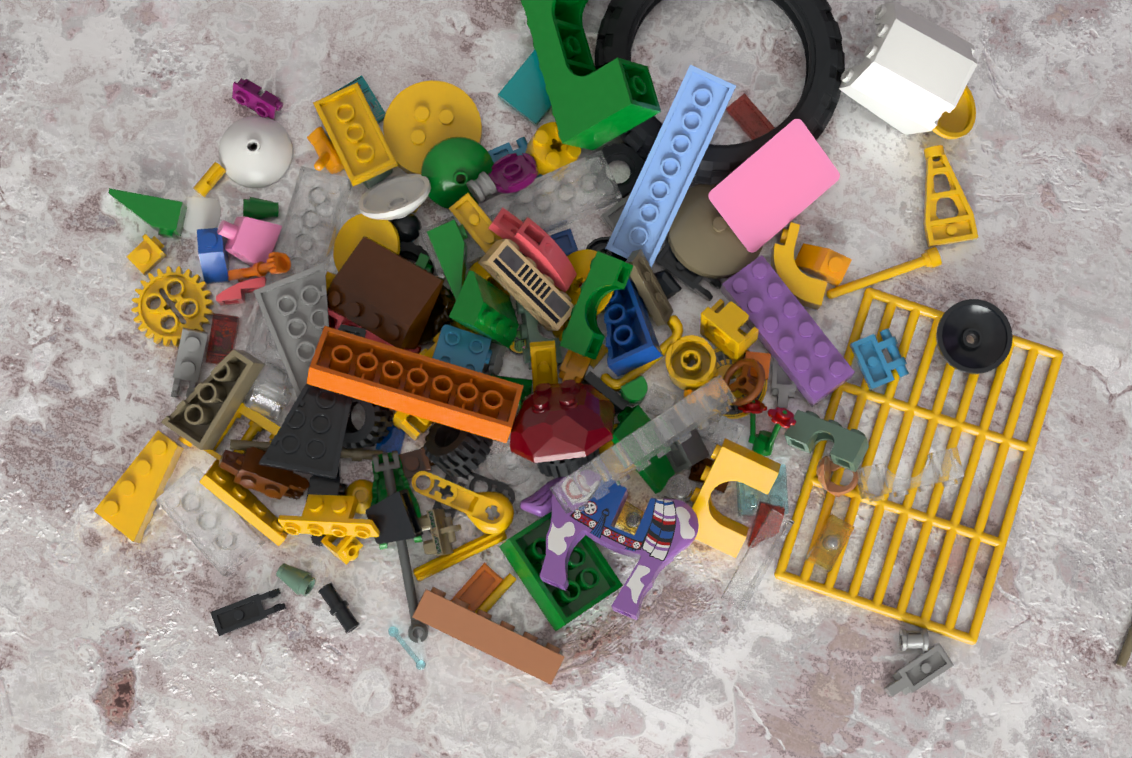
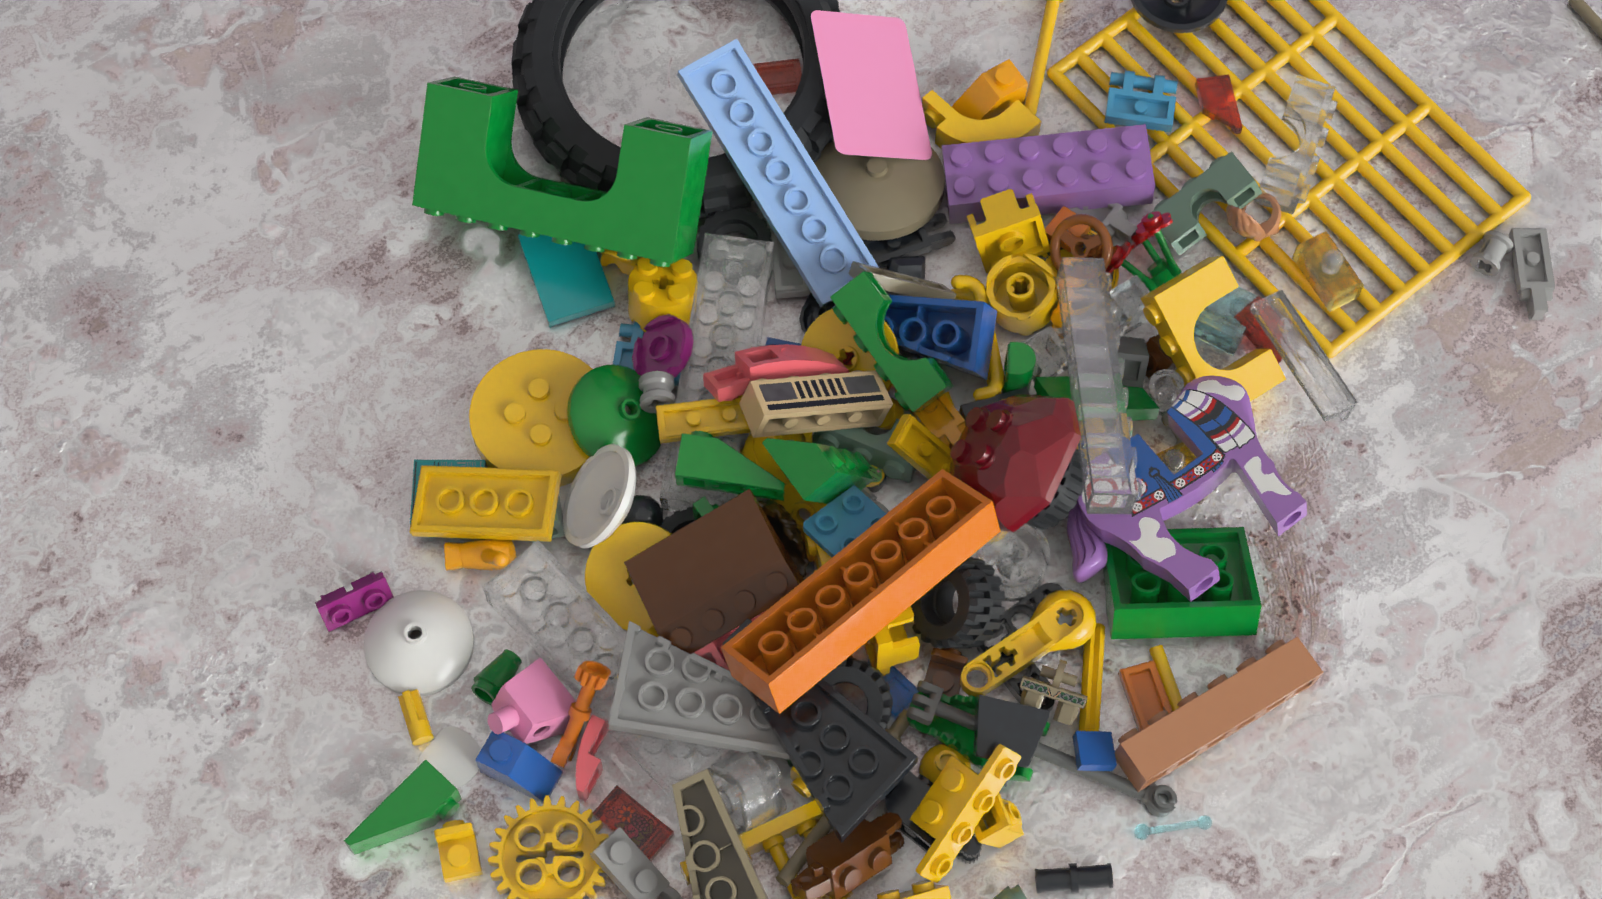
camera: 55 degrees left, 15 degrees down
none -> blue tile [1072,731,1117,771]
none -> clear red tile [1195,74,1243,134]

